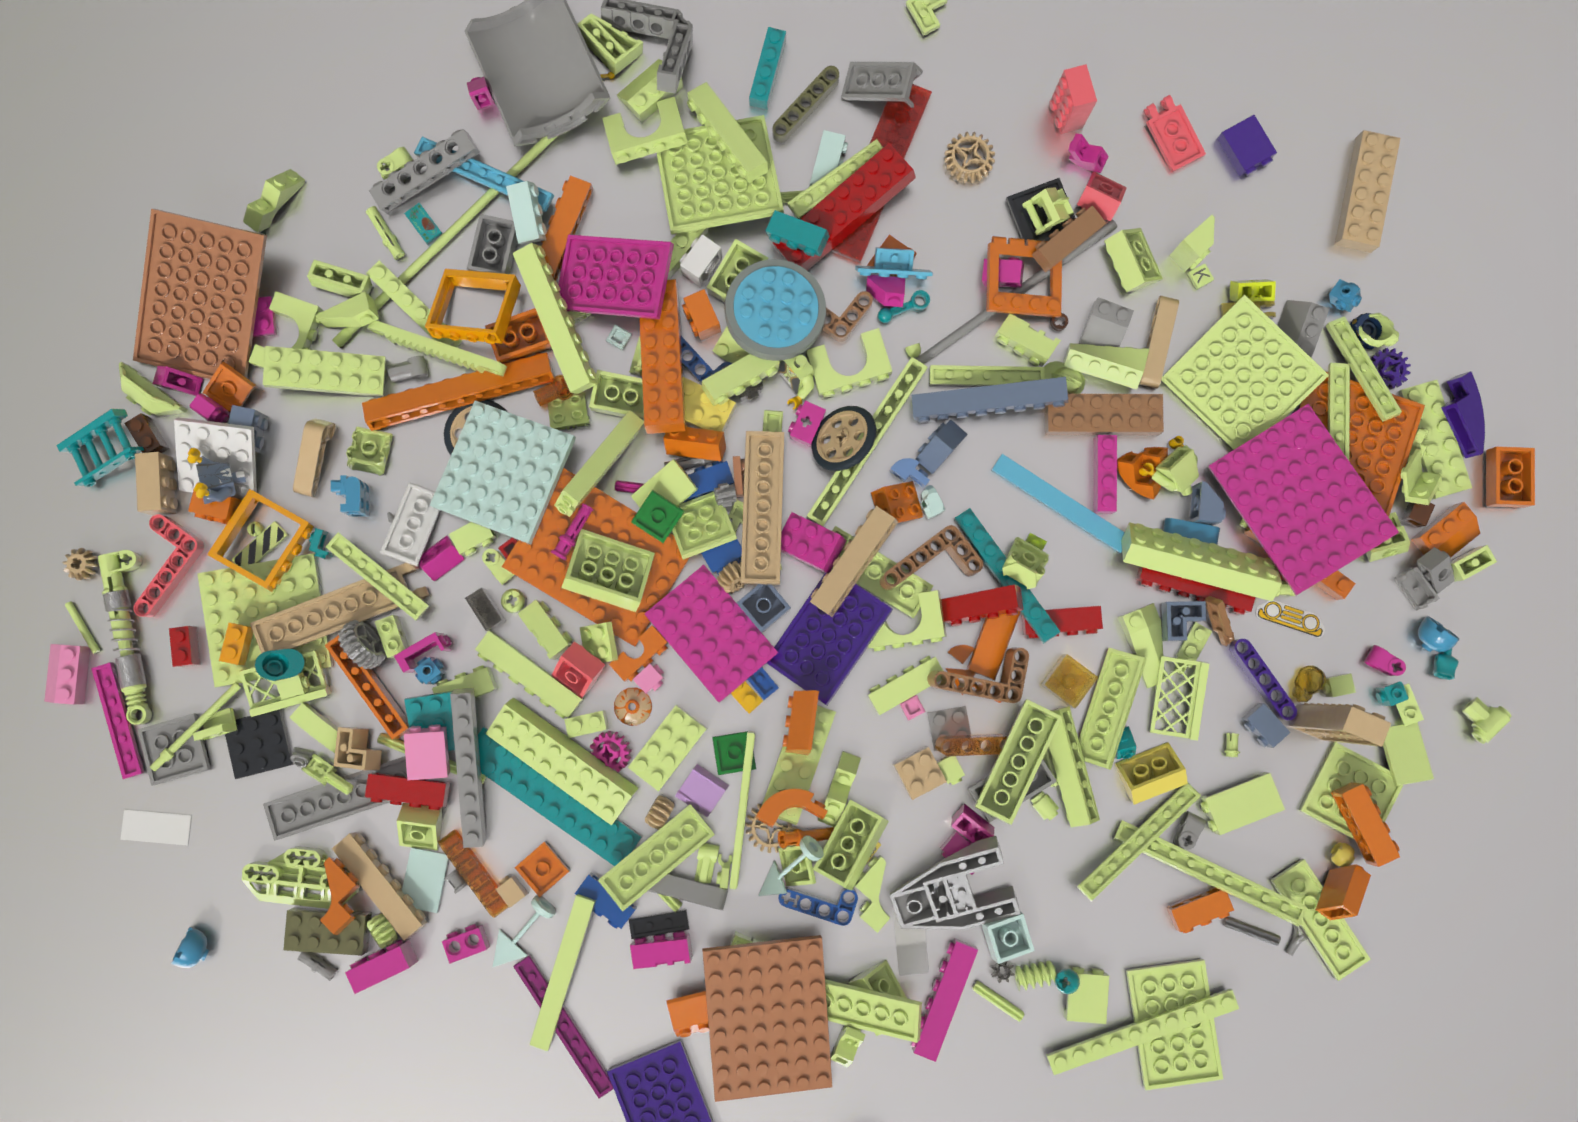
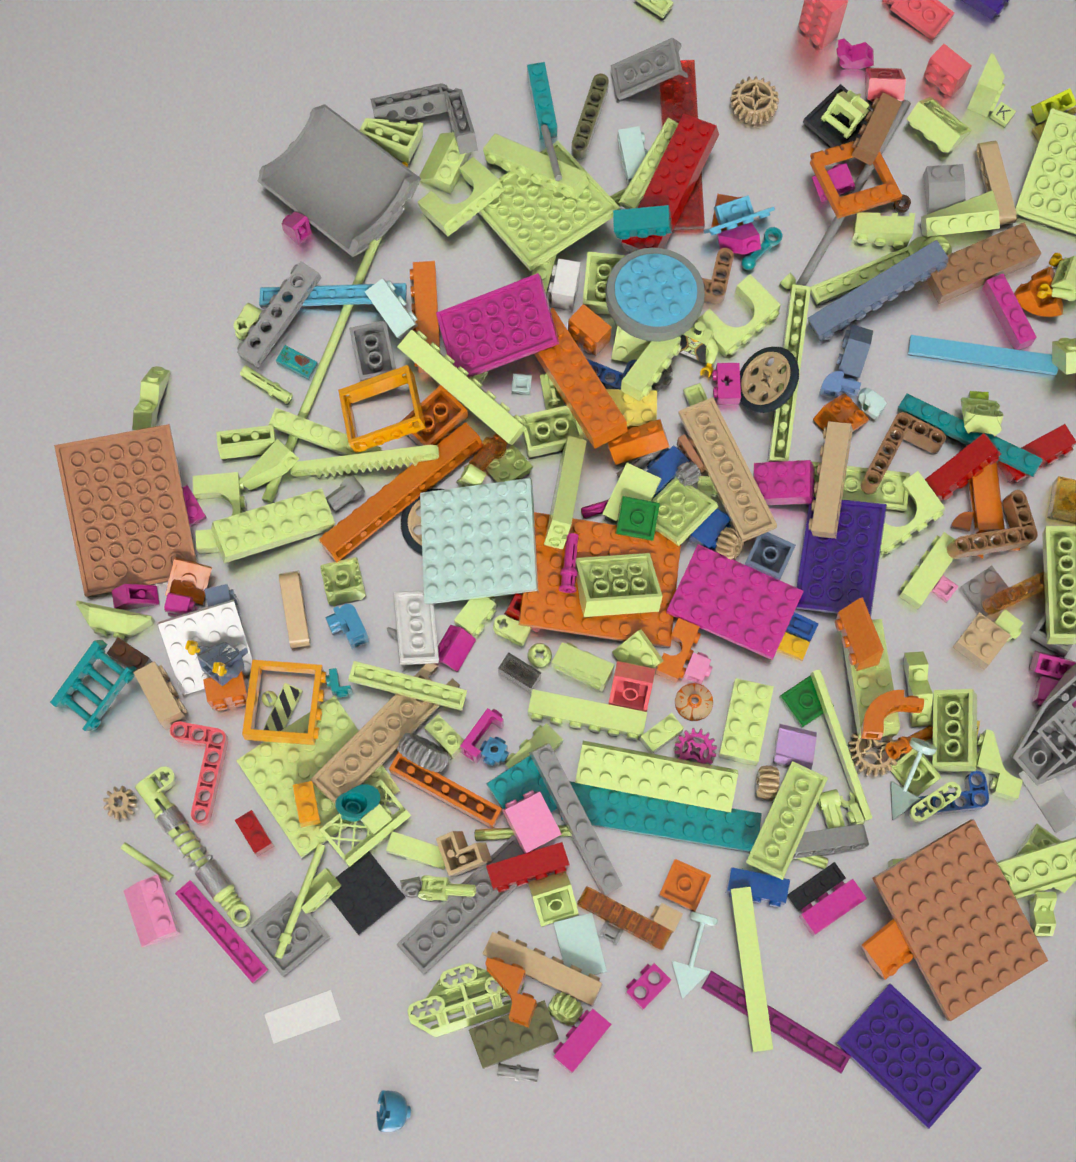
camera: 25 degrees left, 10 degrees down
none -> yellowish green piece [456,463,486,487]
none -> light grey bar [541,125,562,181]
none -> yellowish green beam [909,782,961,822]
none -> coral brick [924,44,972,97]

